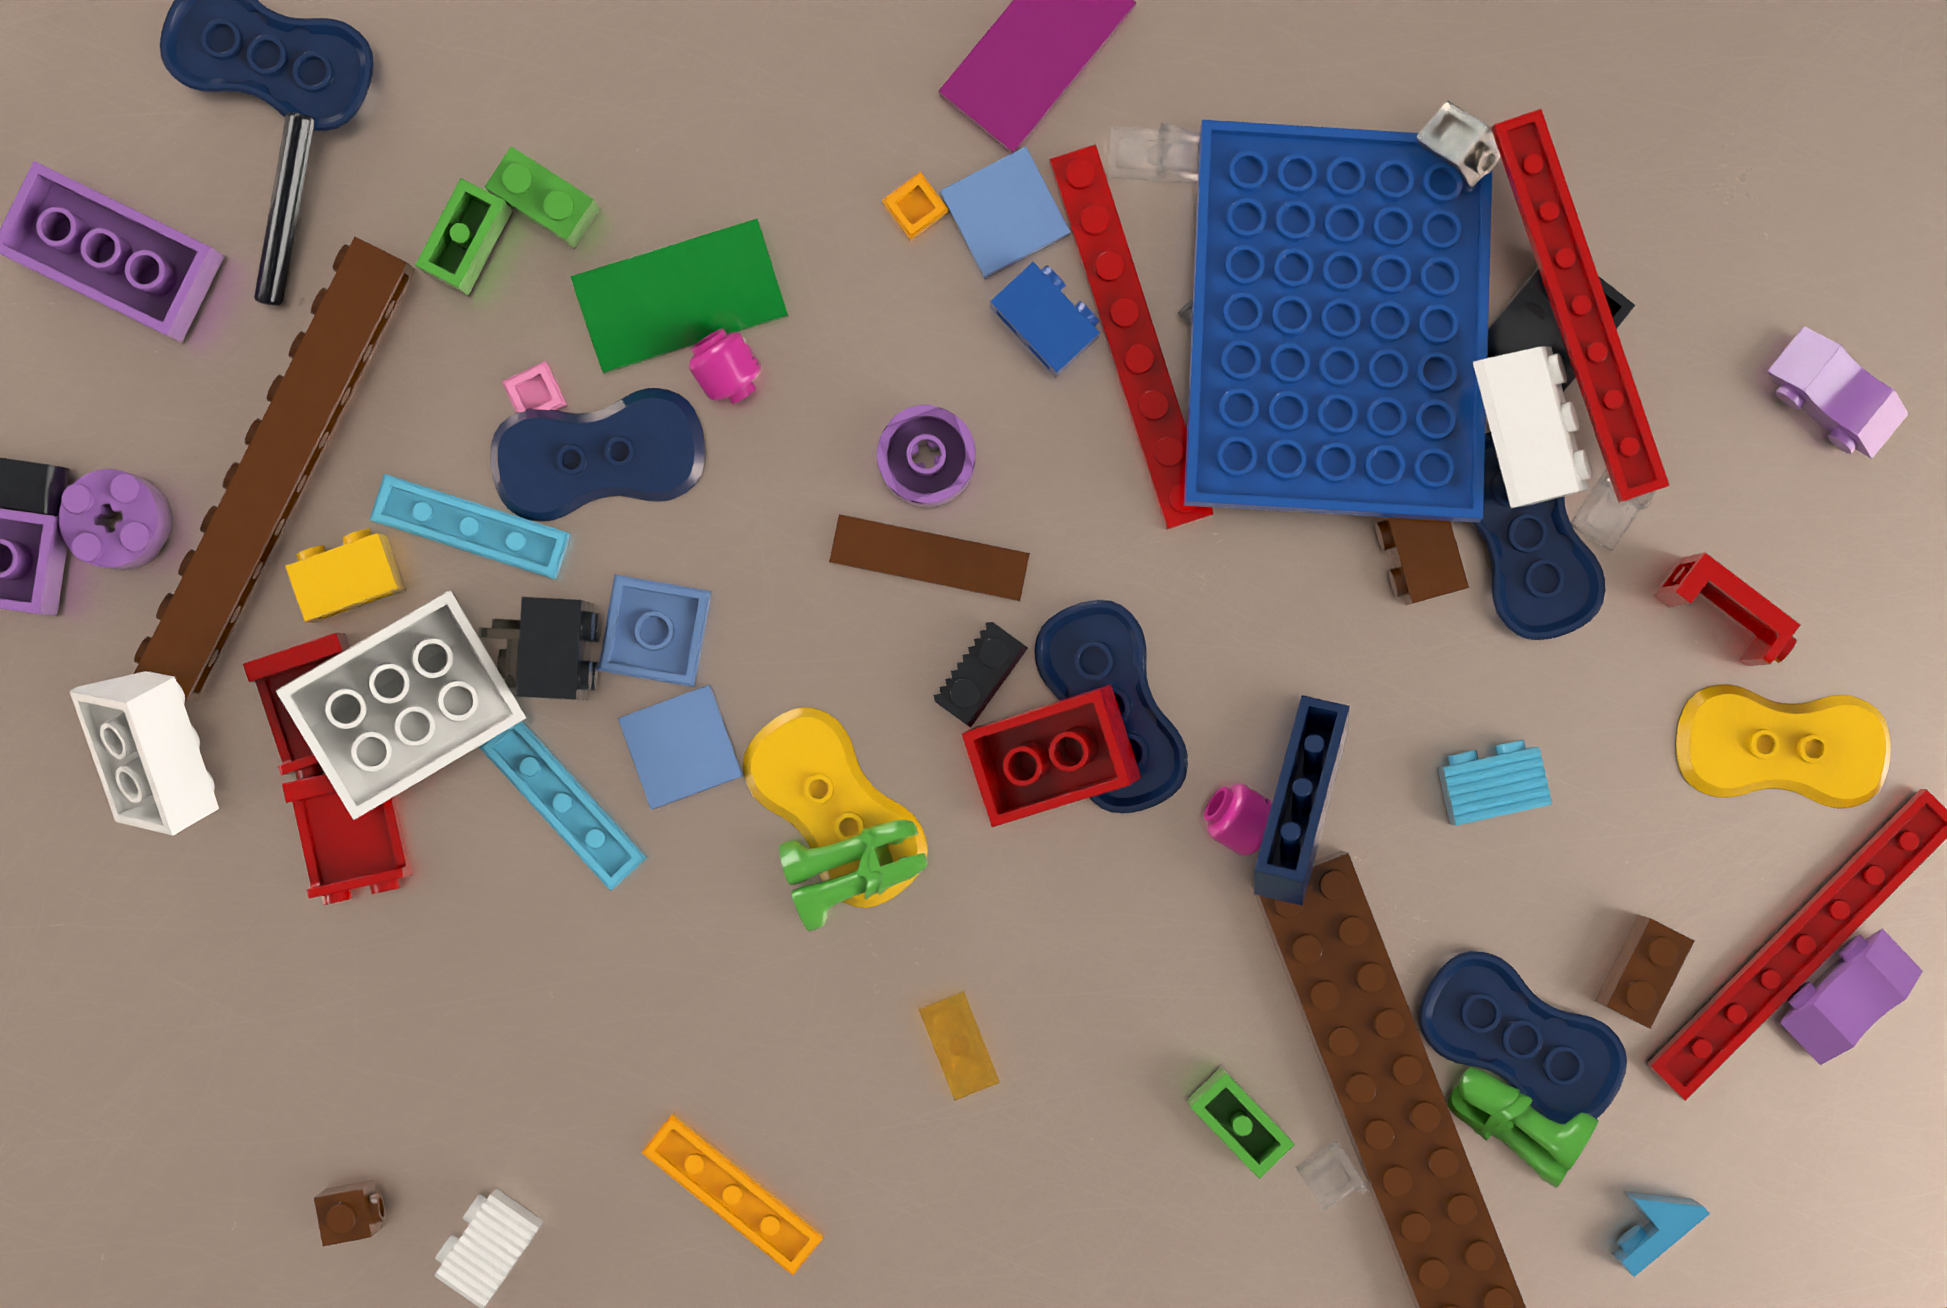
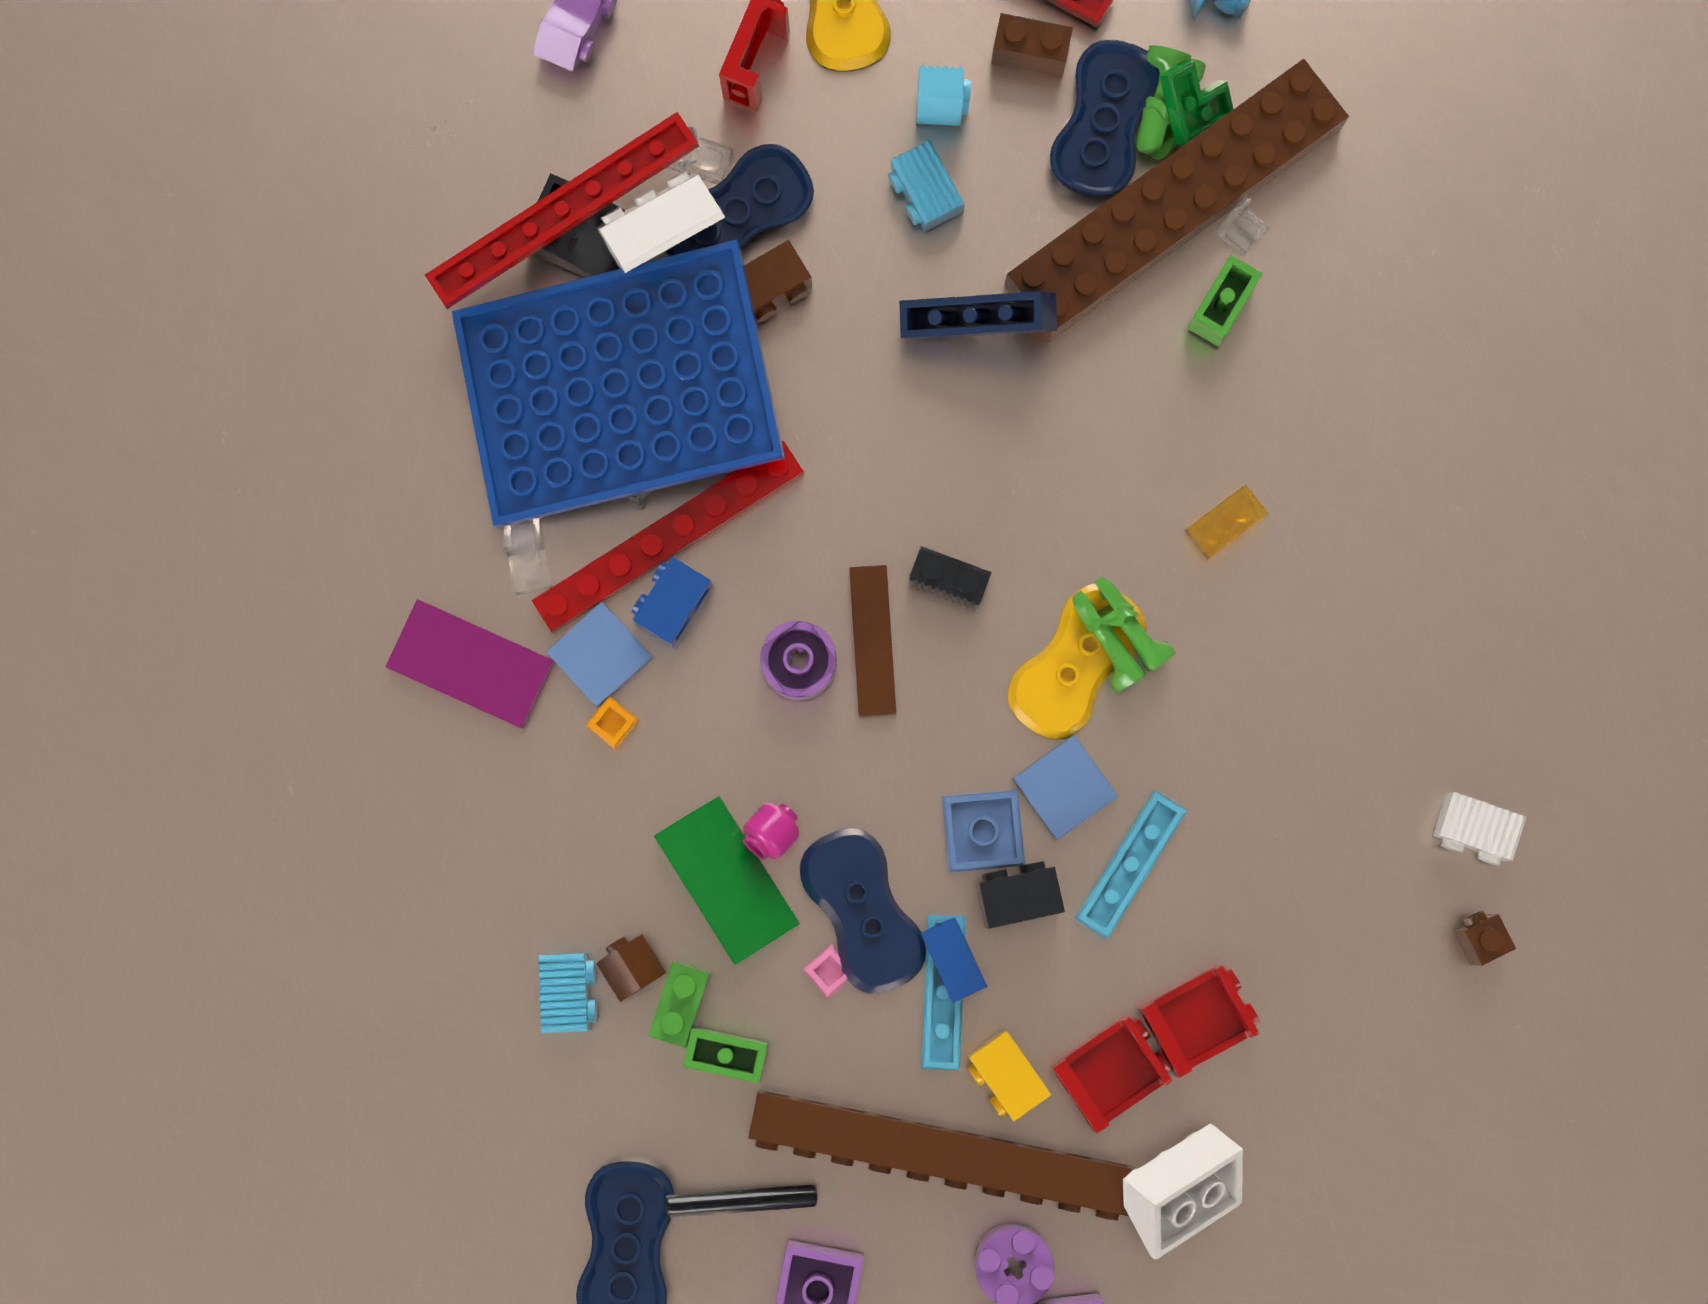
camera: 100 degrees left, 5 degrees down
white slope [275,590,526,820] -> none
clear smoke bracket [478,619,520,689] -> none
light orange tile [641,1112,824,1276] -> none
red brick [961,684,1141,827] -> none
dark blue plate [1035,600,1188,814] -> none
dark pink head [1204,784,1272,856] -> none
clear smoke bracket [1416,101,1500,187] -> none
none -> medium azure brick [538,953,597,1033]
none -> reddish brown brick [596,934,666,1002]
none -> medium azure brick [916,65,971,126]
none -> blue tile [920,917,988,1003]
none -> green tile [1159,60,1234,146]

